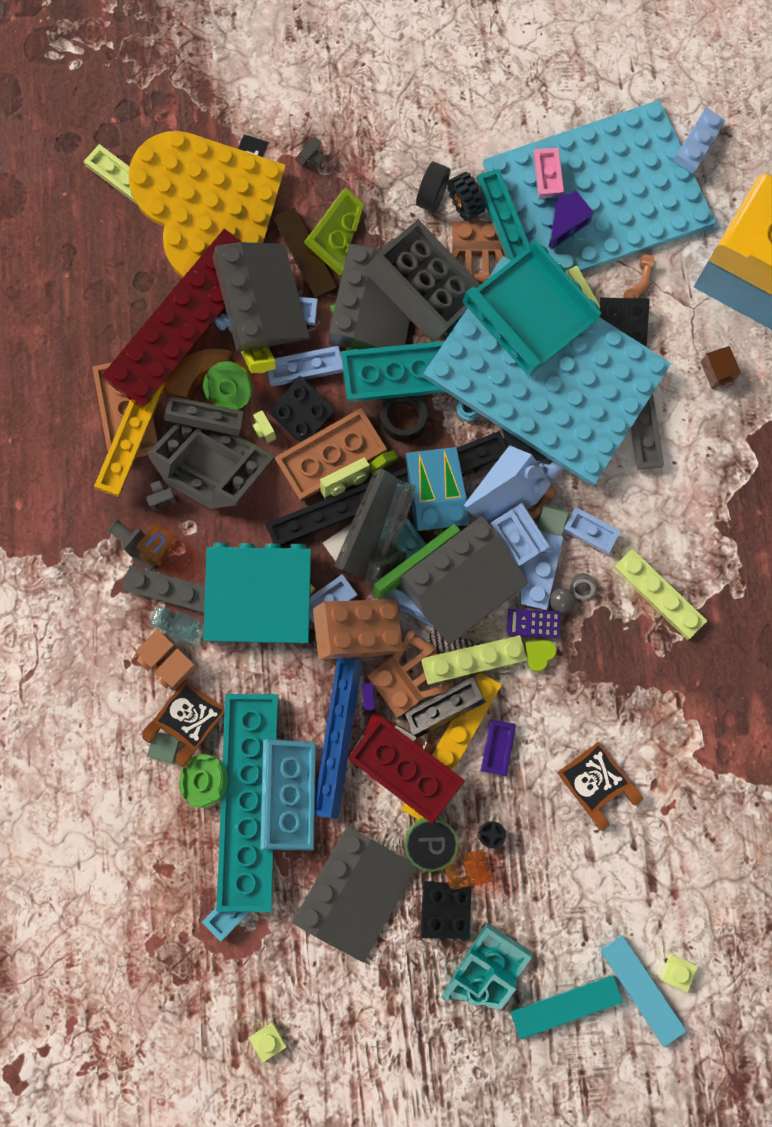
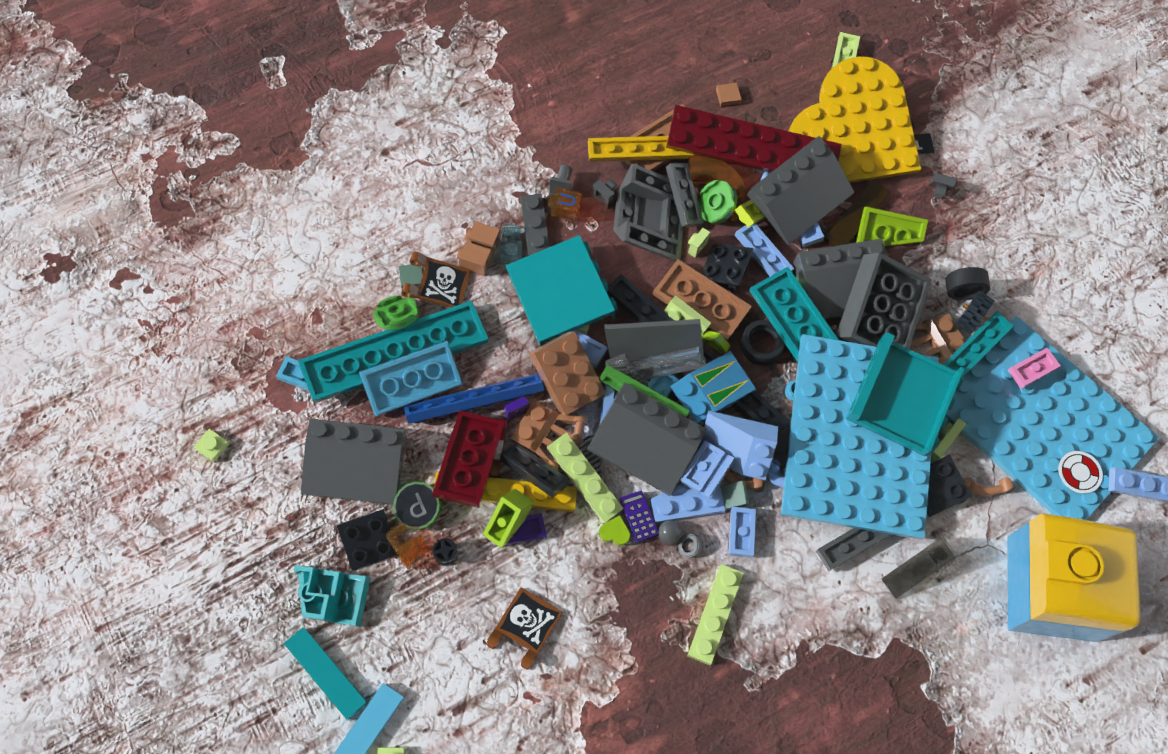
camera: 60 degrees right, 10 degrees down
dark purple slope [549,190,594,250] -> none
reddish brown brick [700,346,741,389] -> none
none -> lime slope [482,489,534,548]
none -> nougat tile [716,82,742,107]
none -> clear smoke slope [881,536,958,599]
none -> sticker [1058,451,1103,493]

